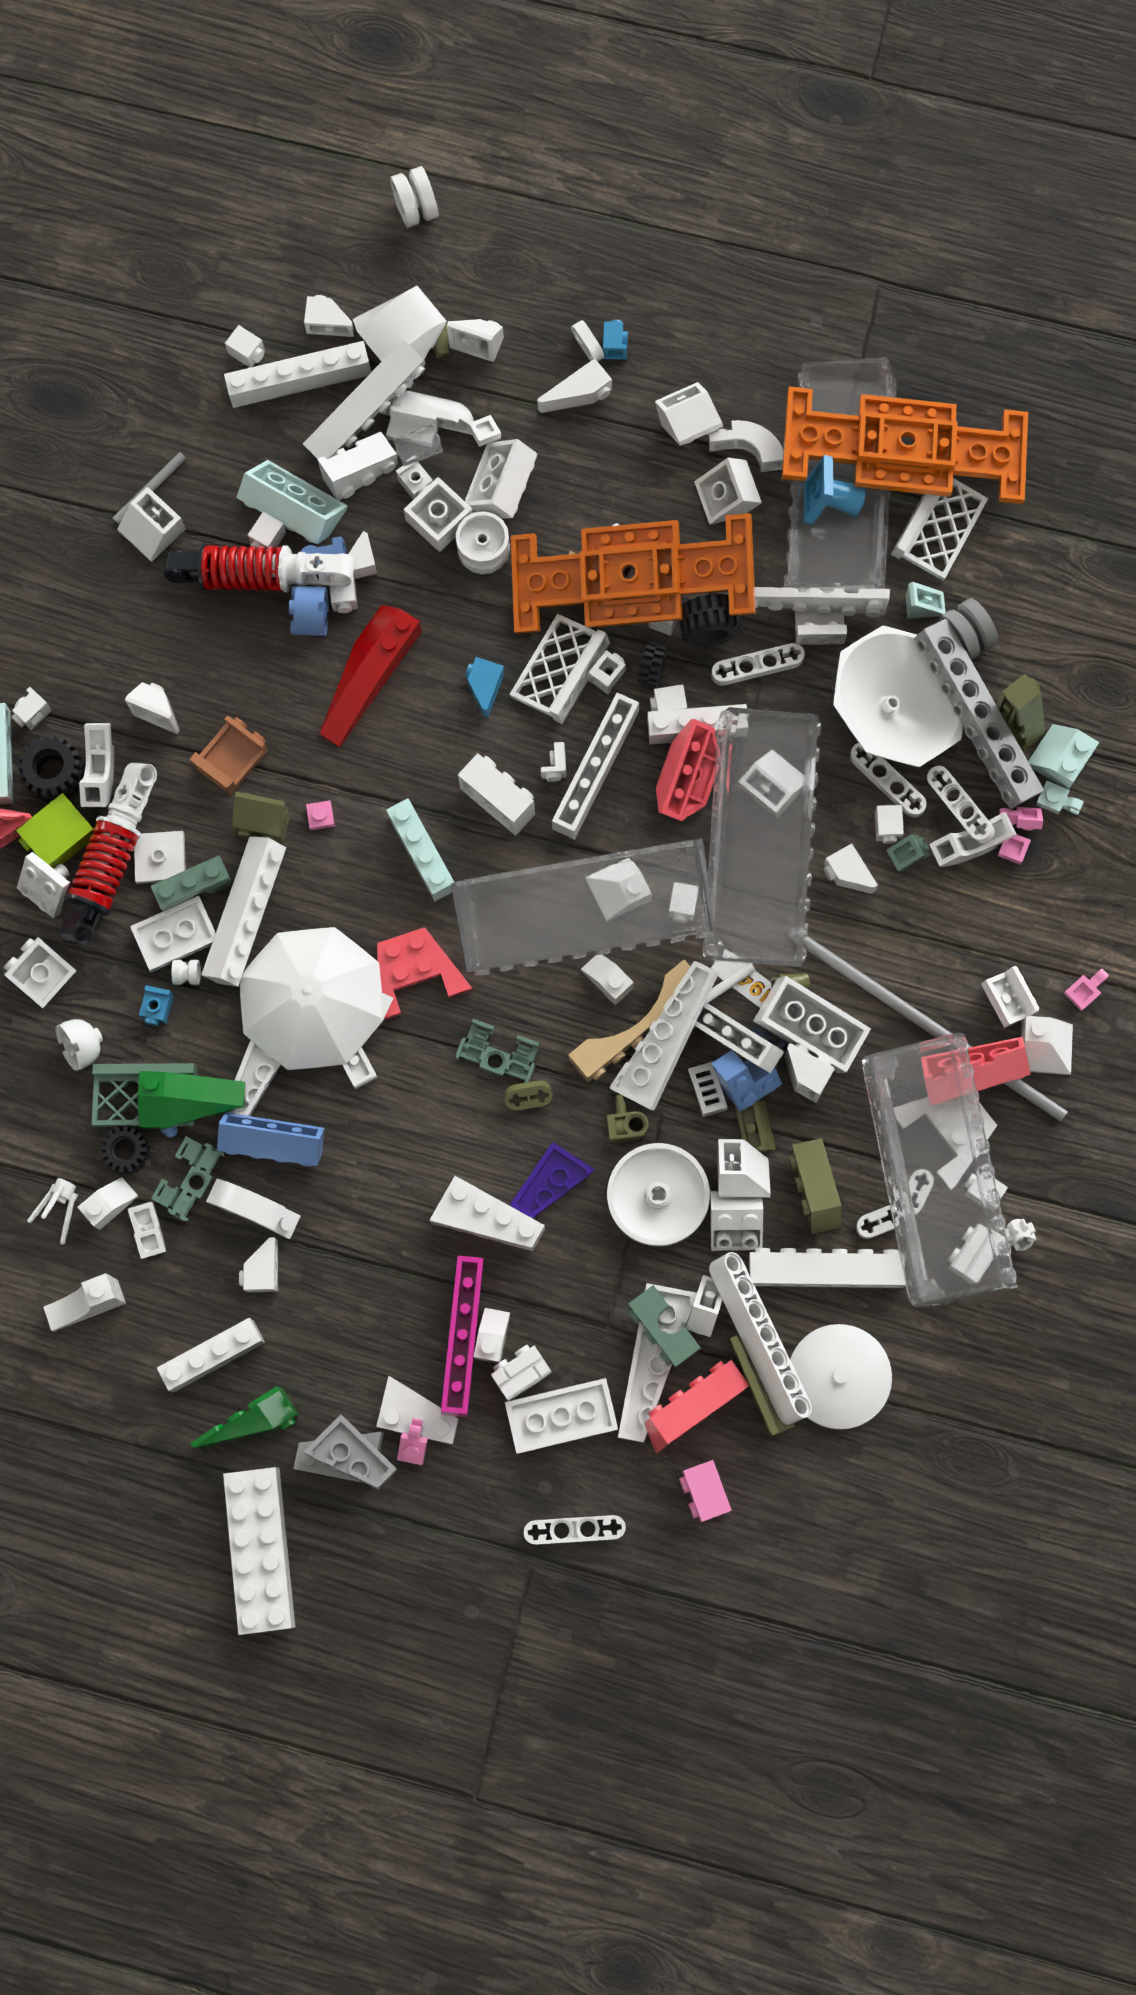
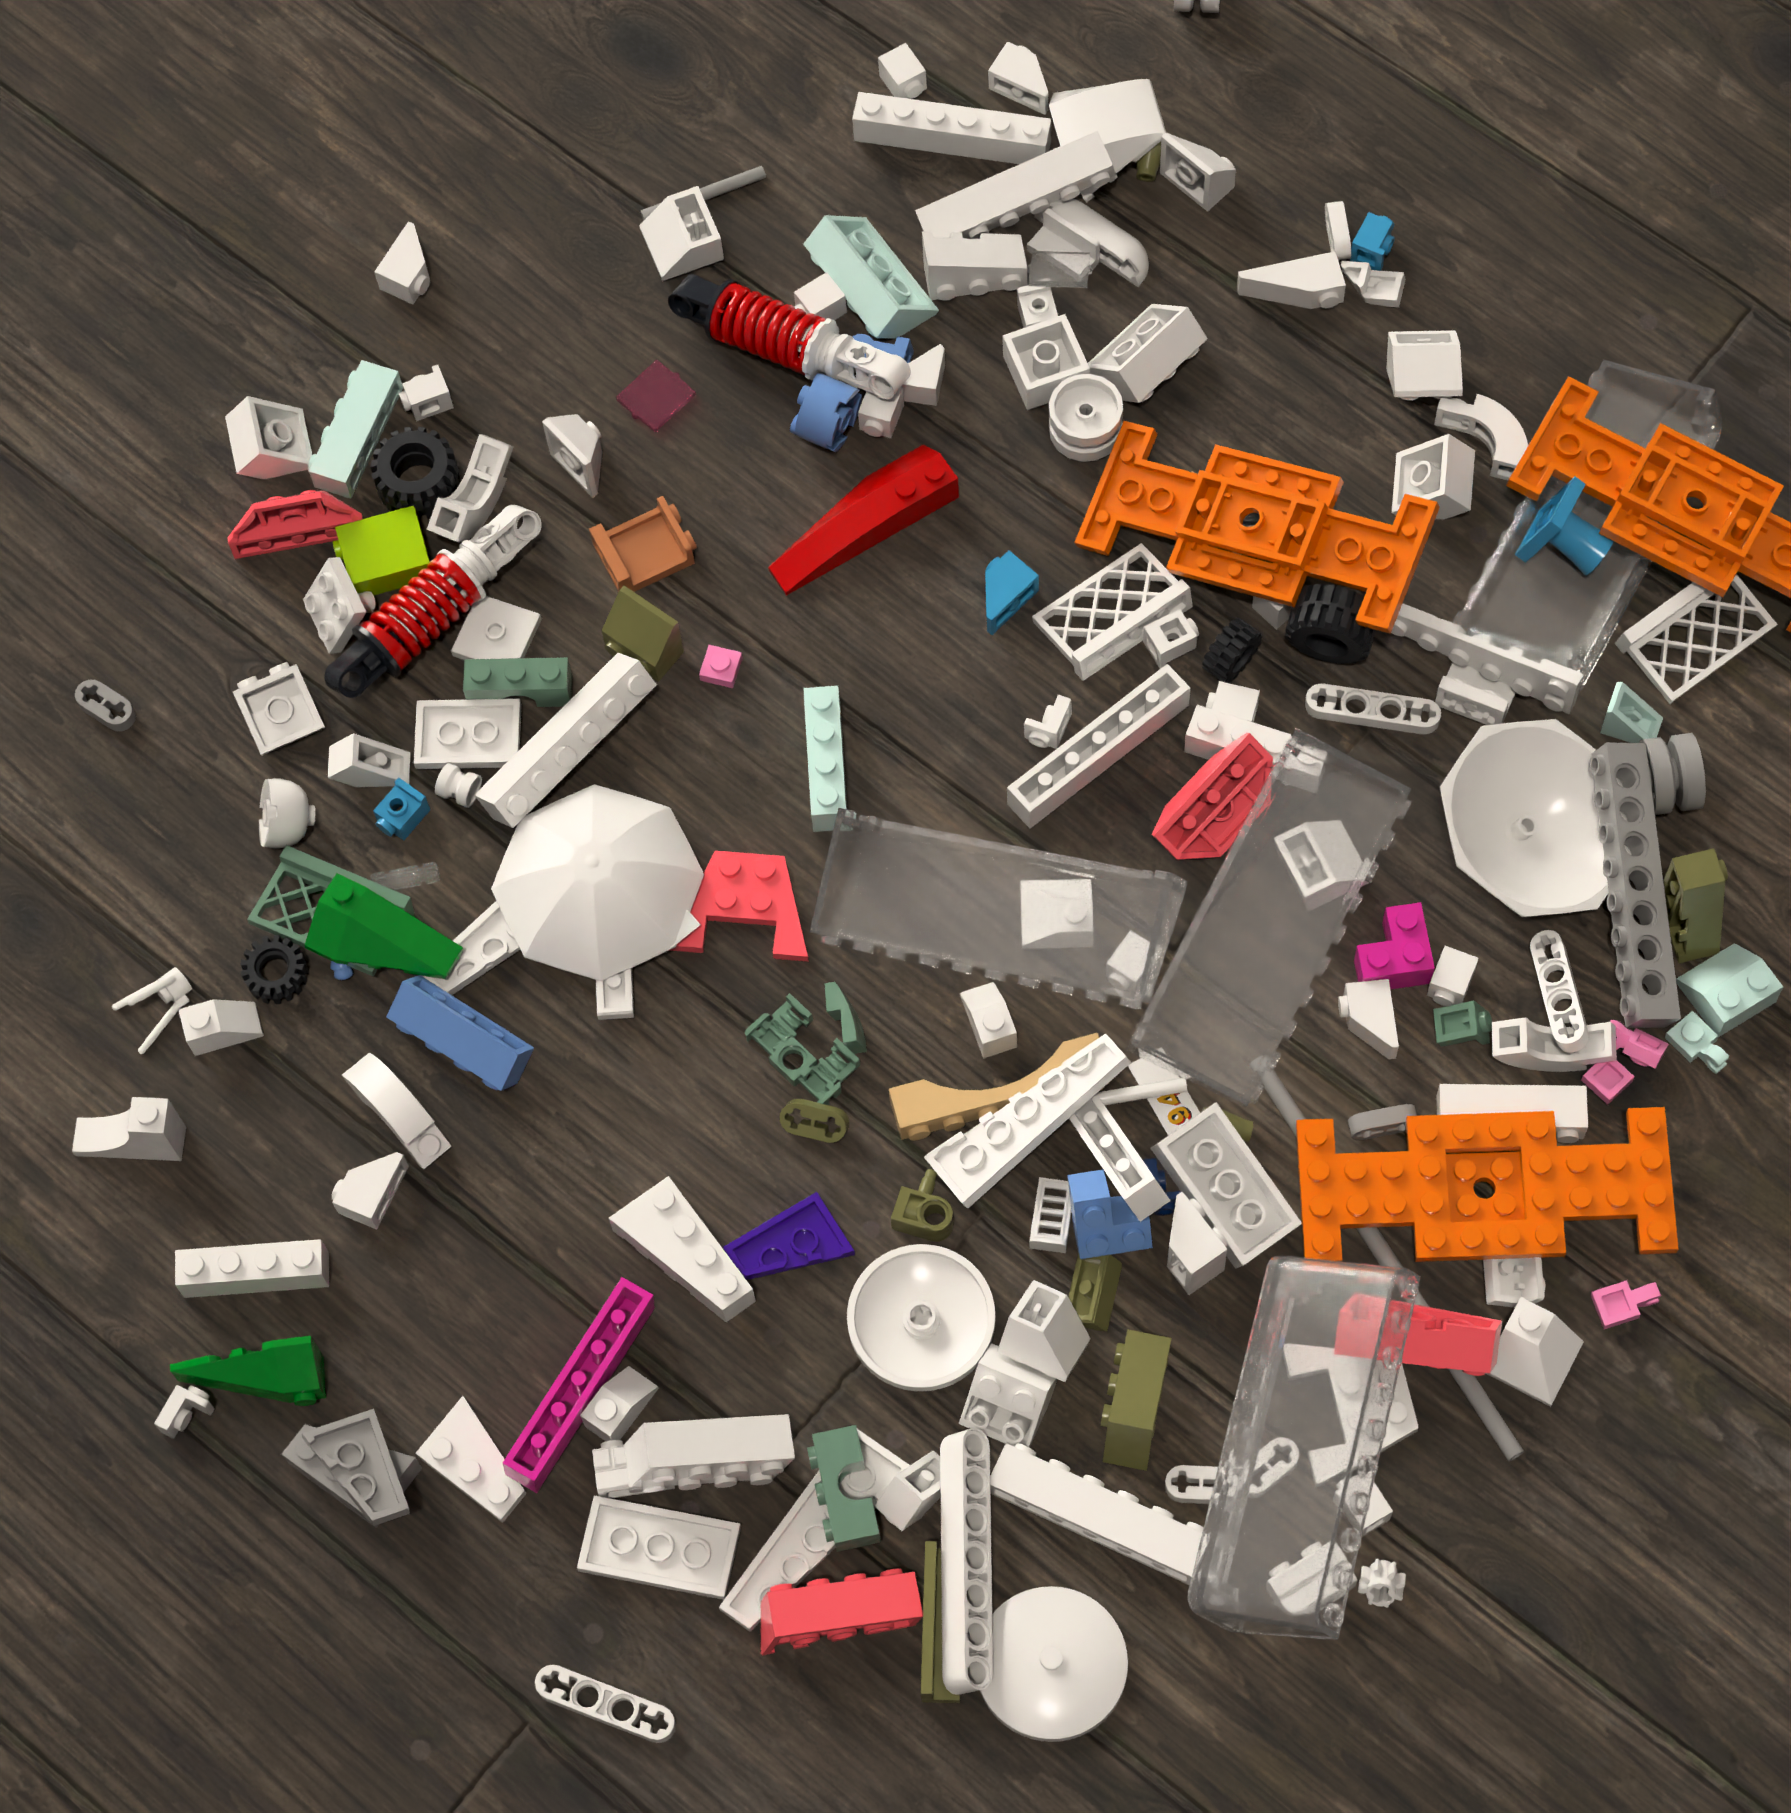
camera: 25 degrees right, 10 degrees down
white slope [128,1201,166,1259] -> none
sand green piece [151,1137,225,1222] -> none
white brick [223,1467,295,1635] -> none
bright pink plate [397,1418,428,1465] -> none
white brick [458,753,535,836] -> none
white plate [469,415,501,447] -> none
bright pink brick [679,1460,732,1522] -> none
white beam [850,743,927,818] -> none
none -> white bracket [154,1385,215,1439]
none -> white slope [328,733,410,787]
none -> clear axle [370,862,440,890]
none -> clear pink piece [616,359,696,433]
none -> white brick [624,1414,795,1493]
none -> sand green slope [825,982,867,1054]
none -> orange piece [1296,1107,1678,1266]
none -> white slope [1341,261,1406,308]
none -> light grey beam [1348,1104,1417,1140]
none -> dark pink brick [1354,902,1435,990]
none -> white brick [1436,1084,1588,1143]

